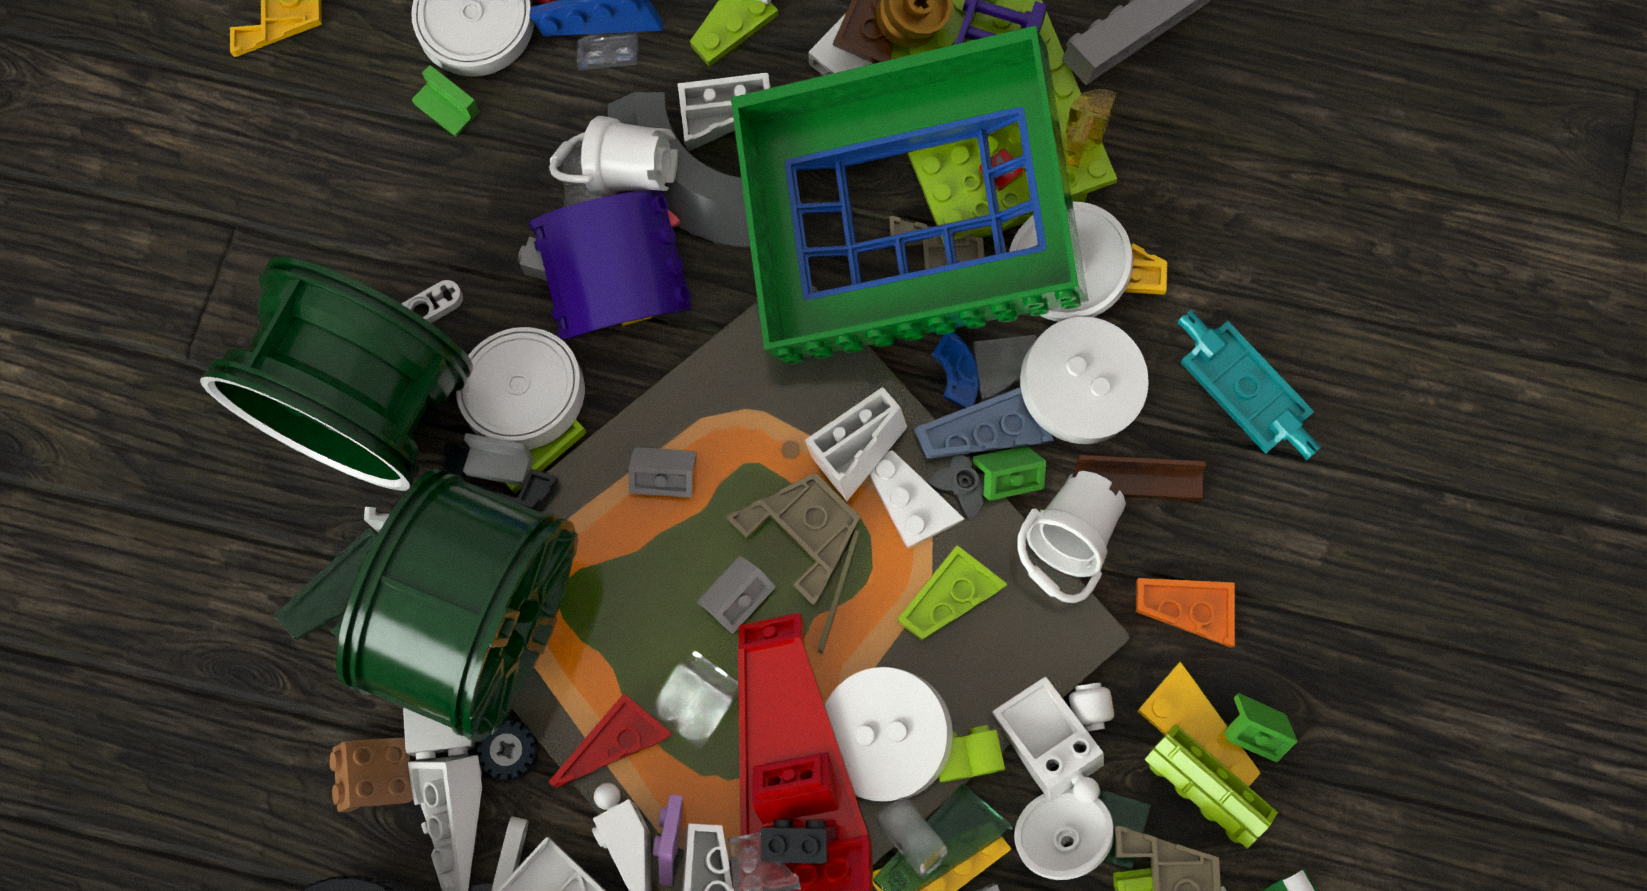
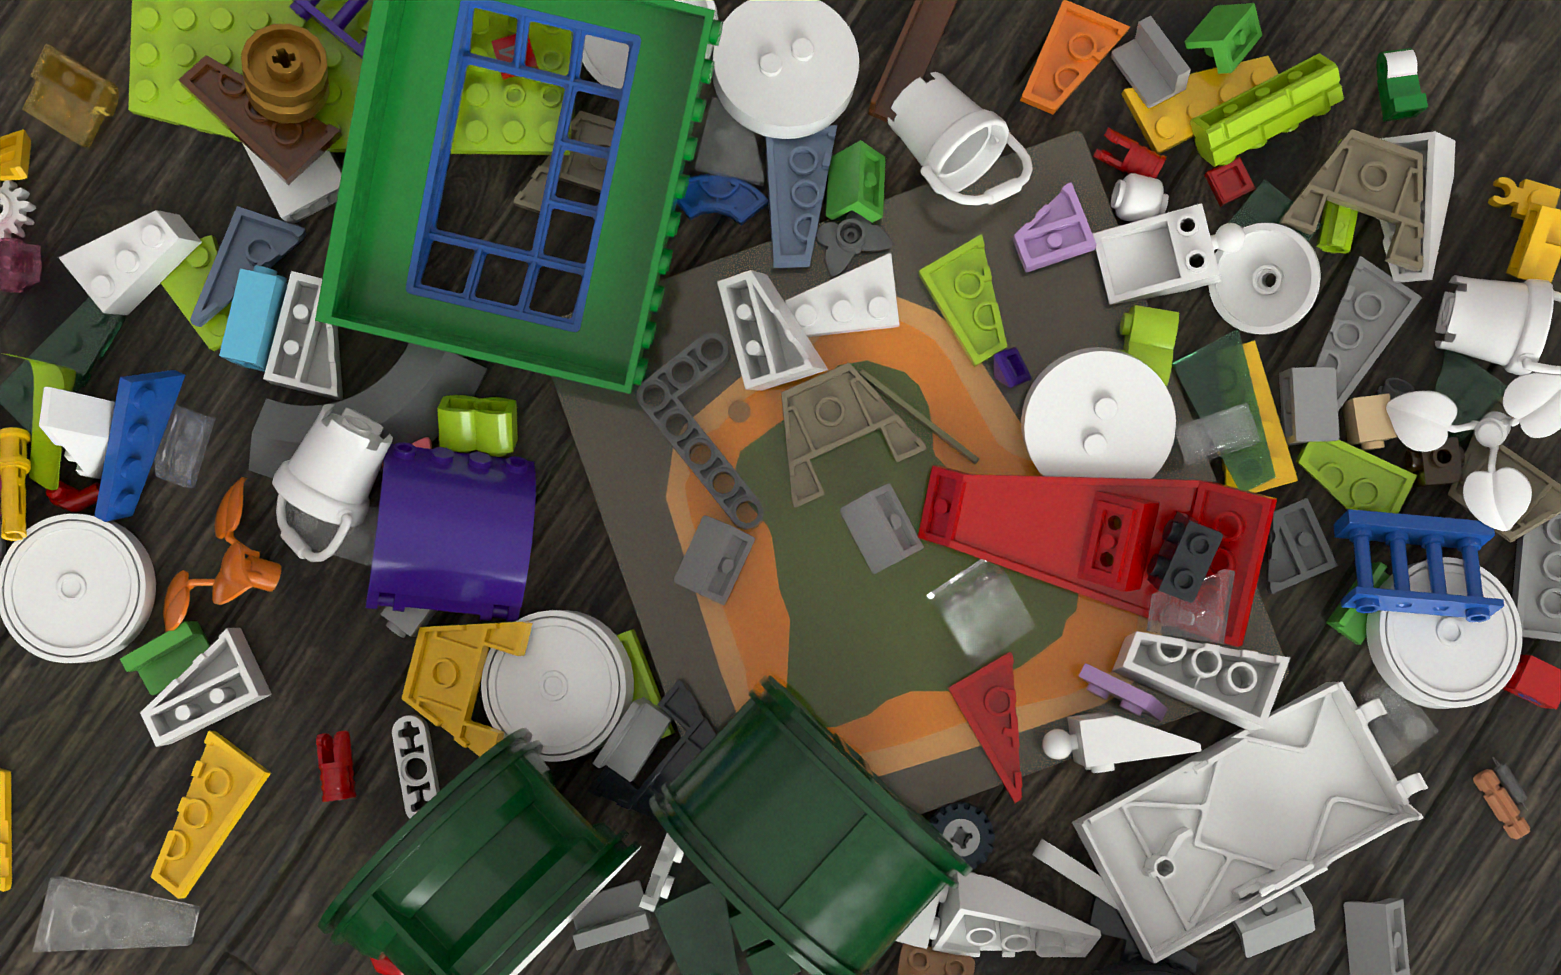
camera: 70 degrees left, 10 degrees up
none -> clear wing [33,876,200,952]
none -> white wedge [140,628,272,747]
none -> yellow wing [150,730,271,899]
none -> orange plant [163,477,281,632]
none -> sand blue wing [190,206,306,327]
none -> medium azure brick [219,266,288,372]
none -> red hinge [316,730,357,802]
none -> yellow wing [401,621,533,757]
none -> lime brick [437,395,518,457]
none -> light grey panel [573,880,652,950]
none -> dark grey beam [637,332,764,530]
none -> dark purple slope [994,347,1032,388]
none -> lavender wing [1013,182,1097,273]
none -> red hinge [1093,127,1167,179]
none -> light grey panel [1111,16,1191,108]
none -> red tile [1204,157,1256,207]

